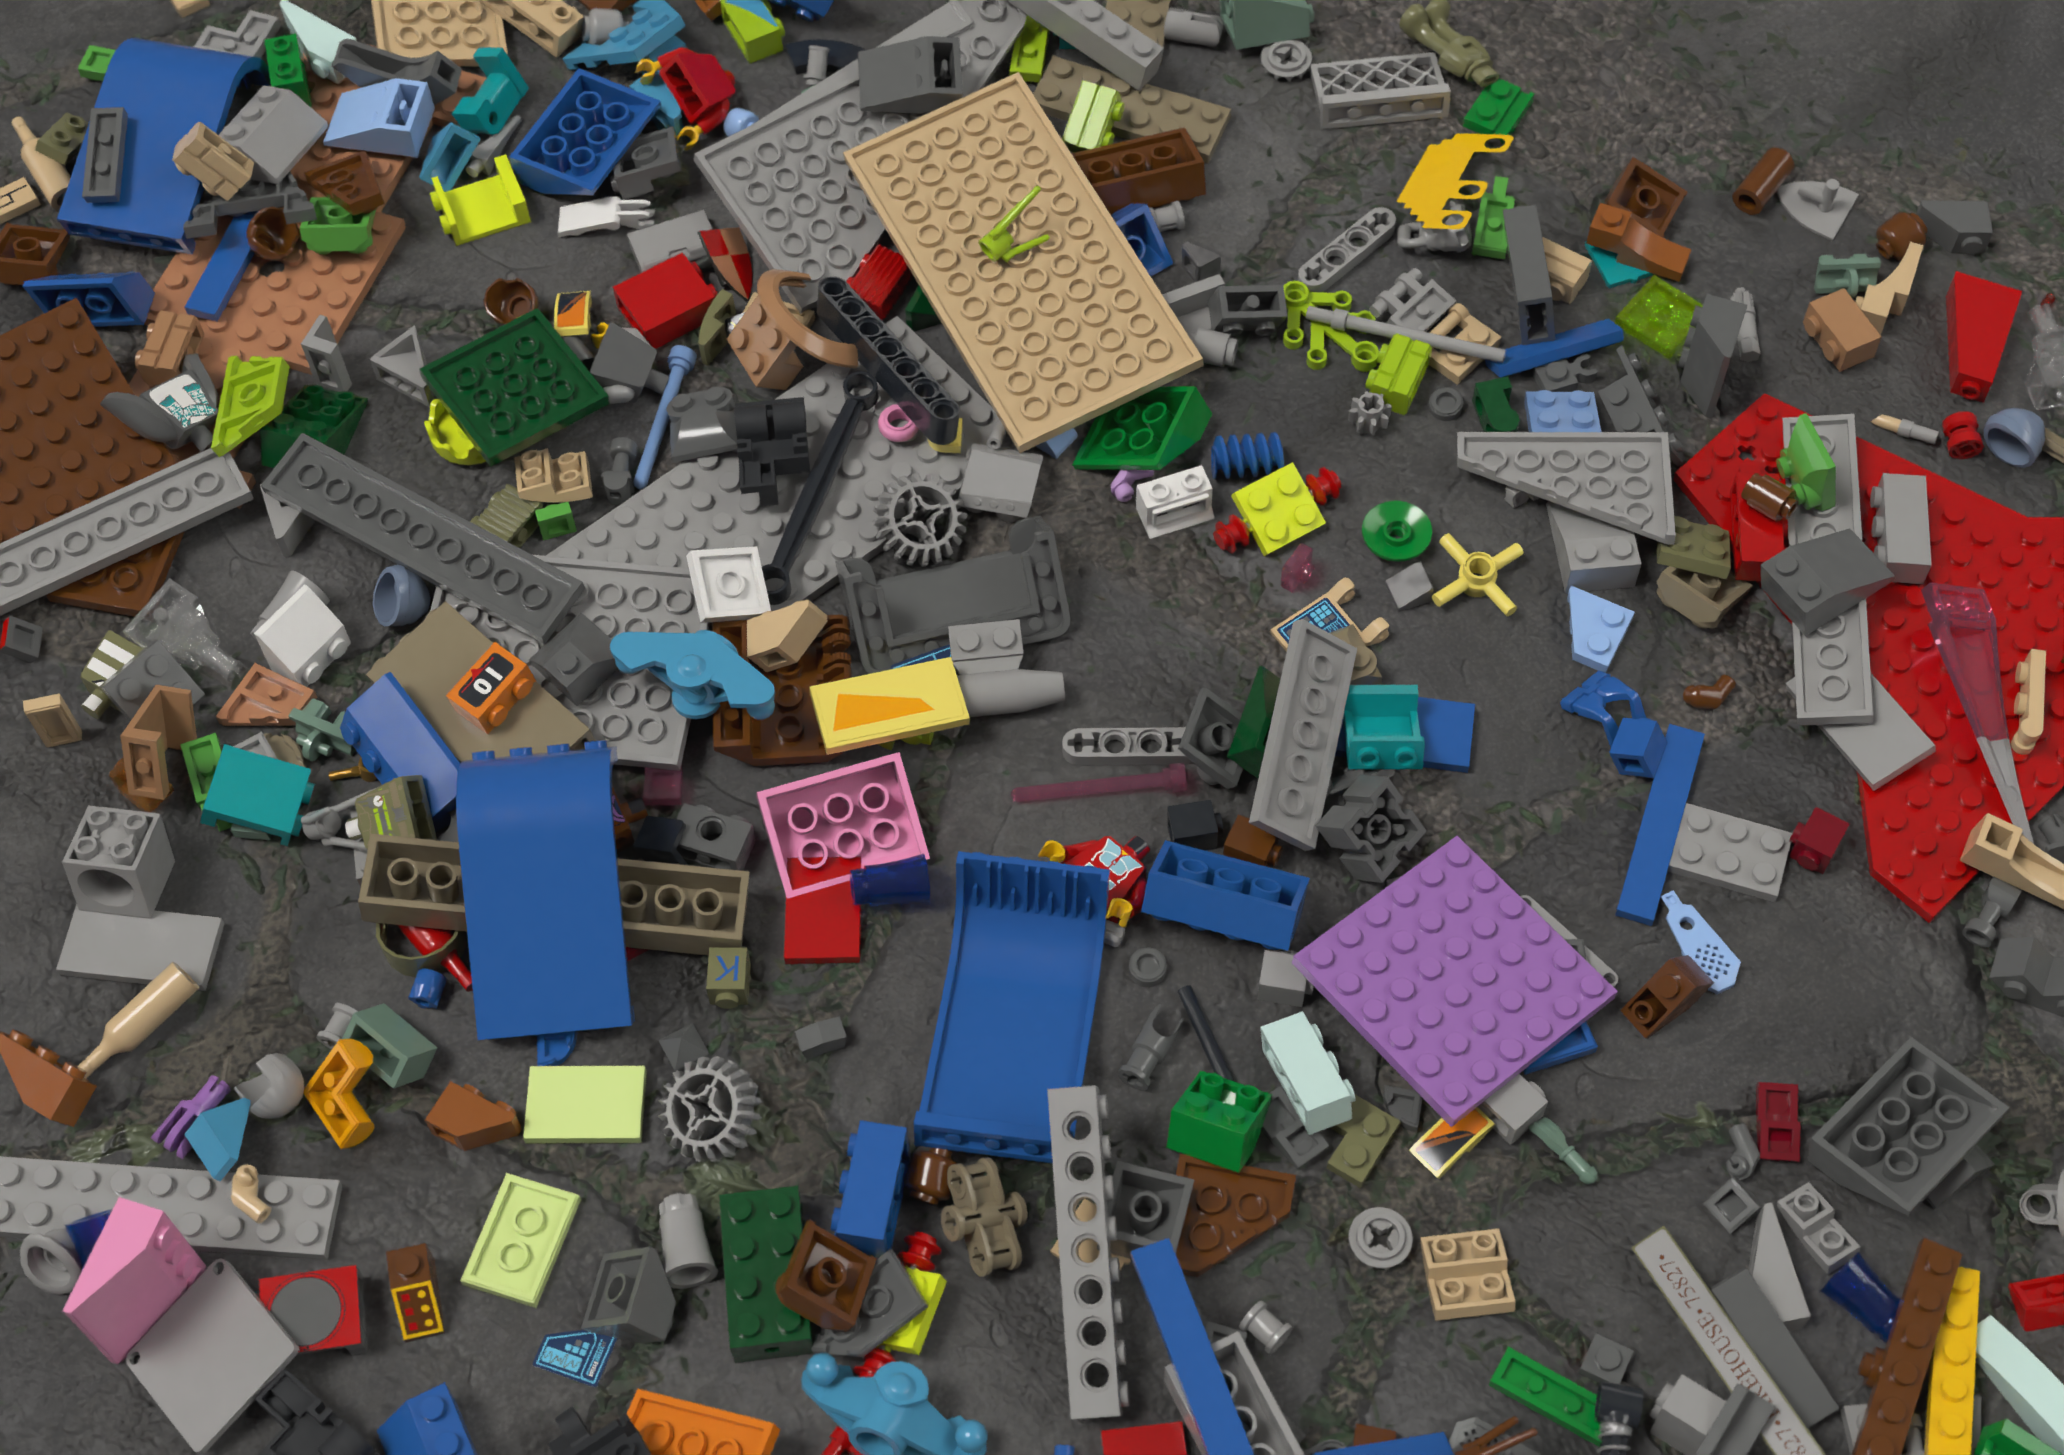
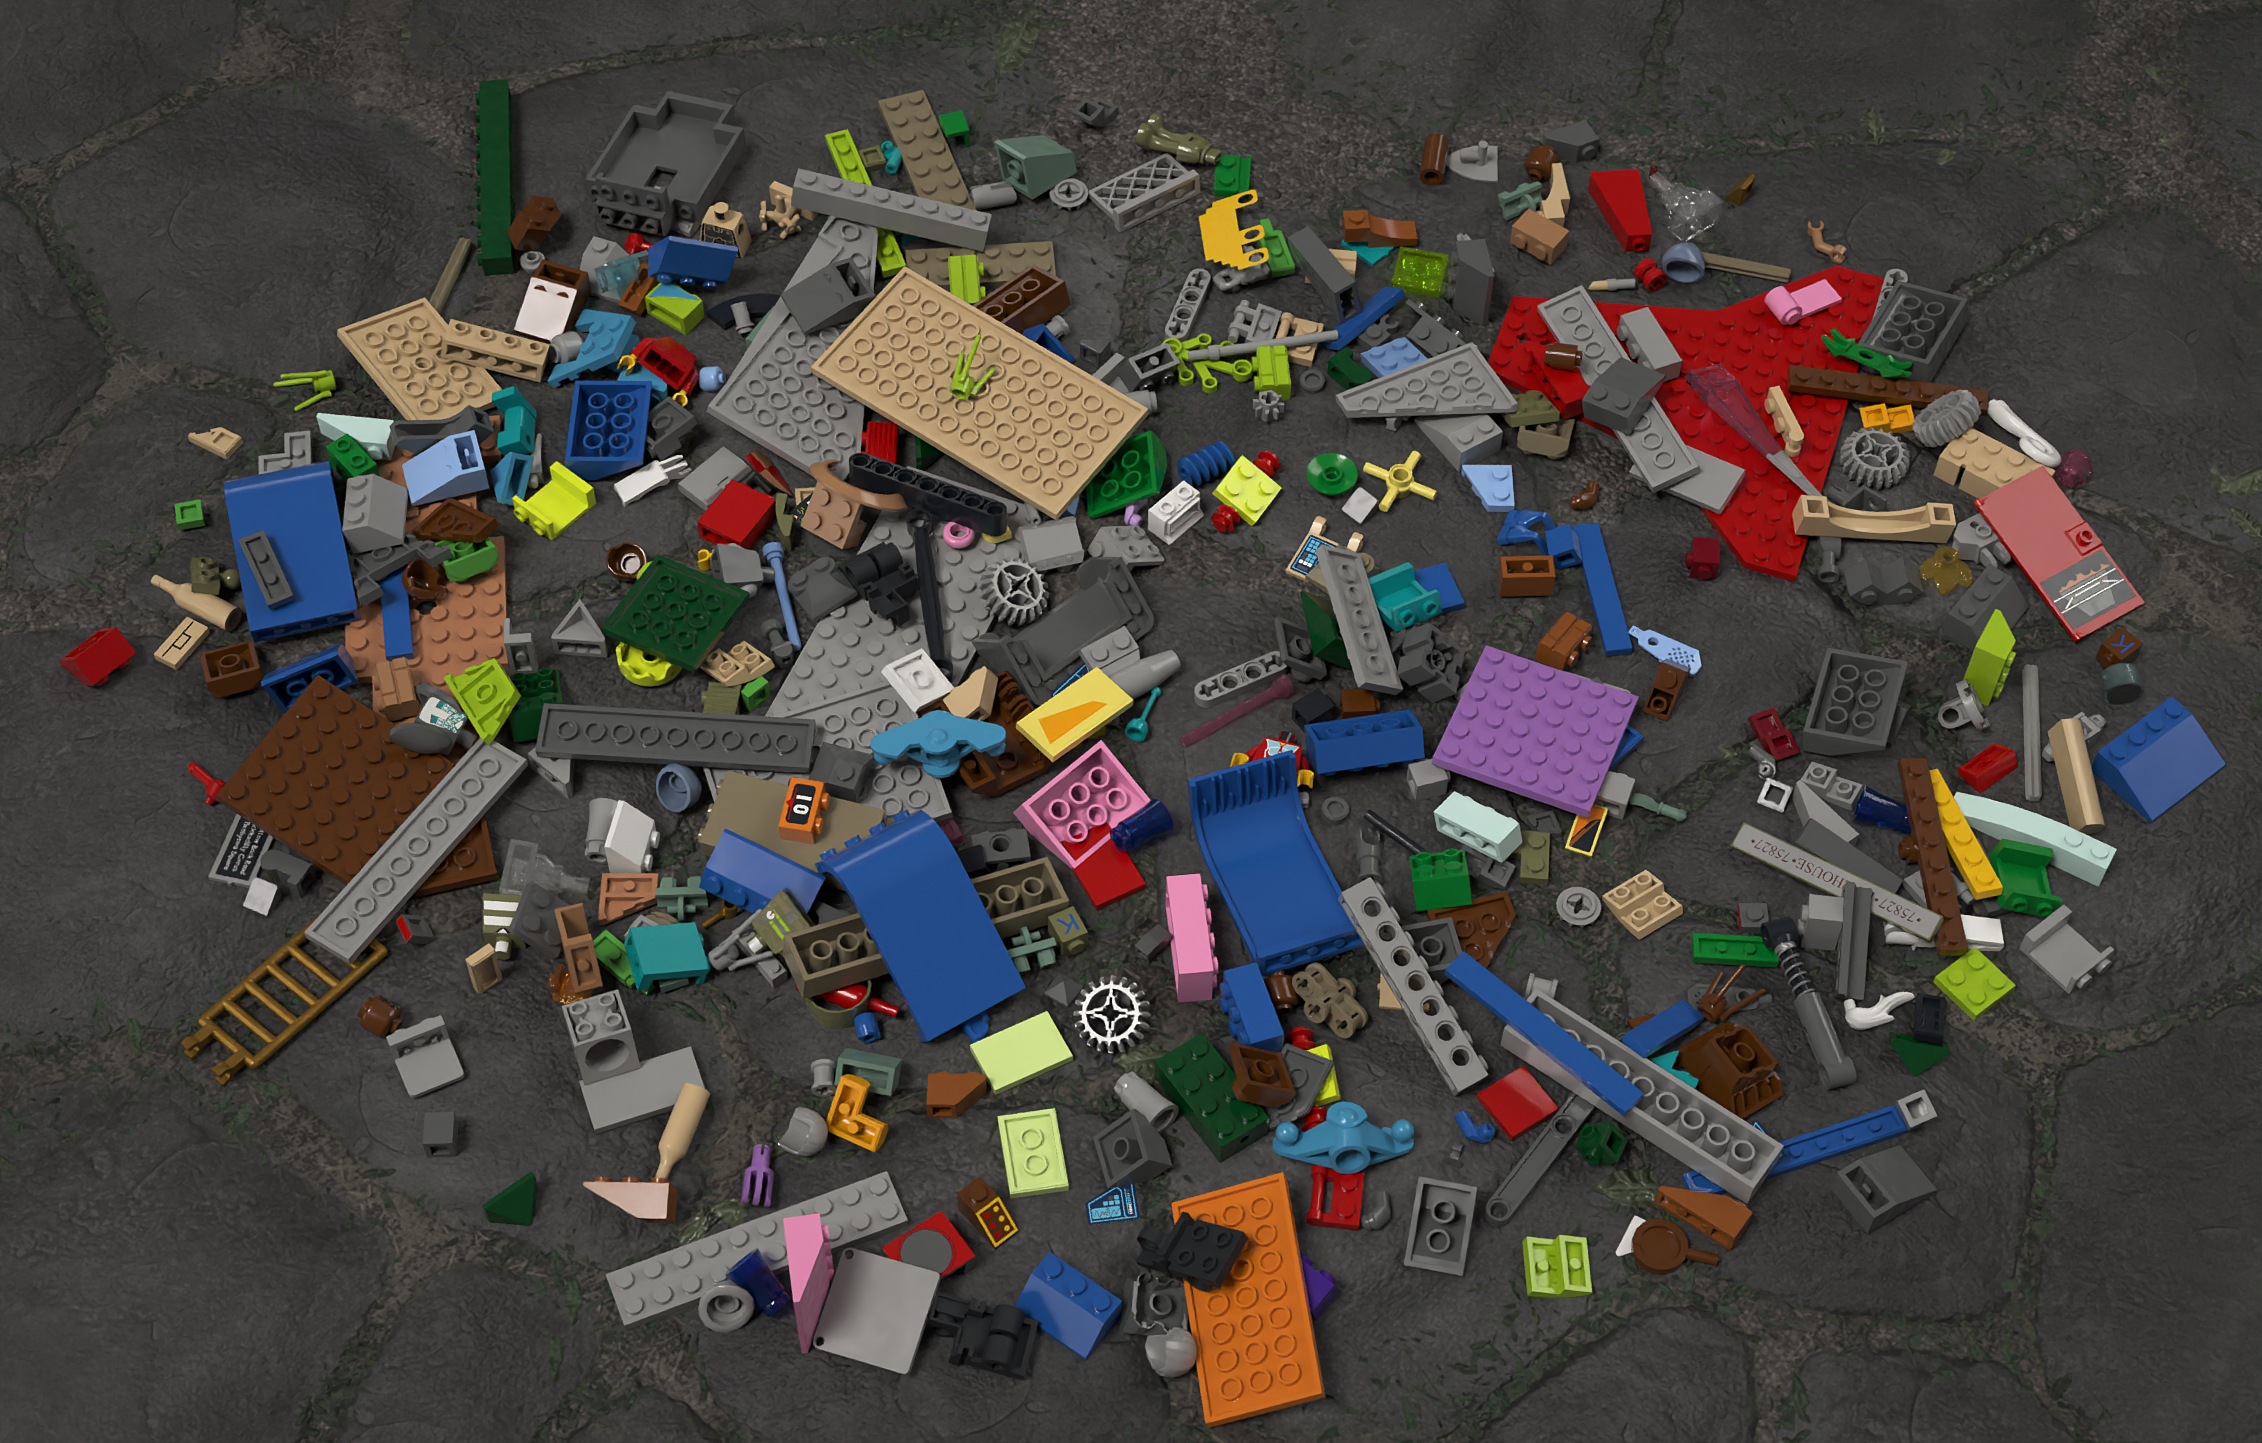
camera: 30 degrees left, 5 degrees down
tan brick [172,122,254,201] -> none
dark azure slope [184,1098,251,1181] -> none
tan arm [231,1165,271,1224] -> none
slope [554,291,592,336] -> none
clear pink plate [1280,543,1314,593] -> none
reddish brown slope [1603,157,1688,238] -> none
light grey plate [1667,803,1792,902] -> none
bright green slope [1776,413,1836,511] -> none
none -> sand green hips [1007,926,1056,975]
none -> light grey bracket [1087,525,1164,571]
none -> teal hinge [1125,687,1161,742]
none -> bright pink piece [1165,874,1218,1003]
none -> dark orange brick [1497,555,1556,597]
none -> dark orange brick [1535,612,1593,671]

